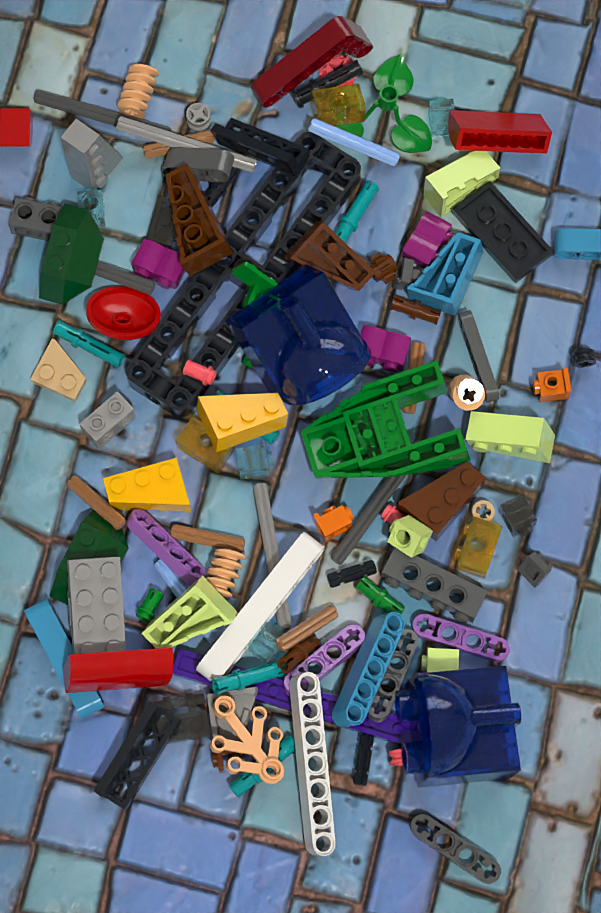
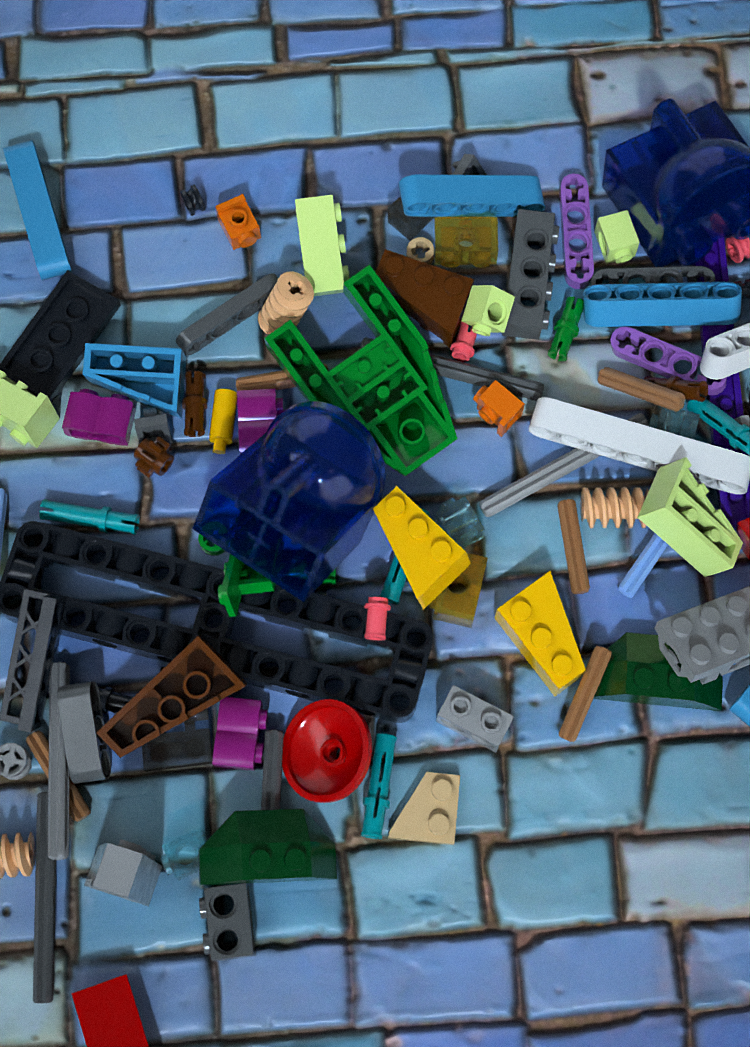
camera: 110 degrees left, 0 degrees up
medium lavender beam [126,509,206,586] -> none
green pin [136,588,164,623] -> none
reddish brown wedge [283,221,375,291] -> none
black axle [327,560,377,588] -> none
none -> yellow cylinder [209,389,237,454]
none -> dark azure beam [398,174,545,217]

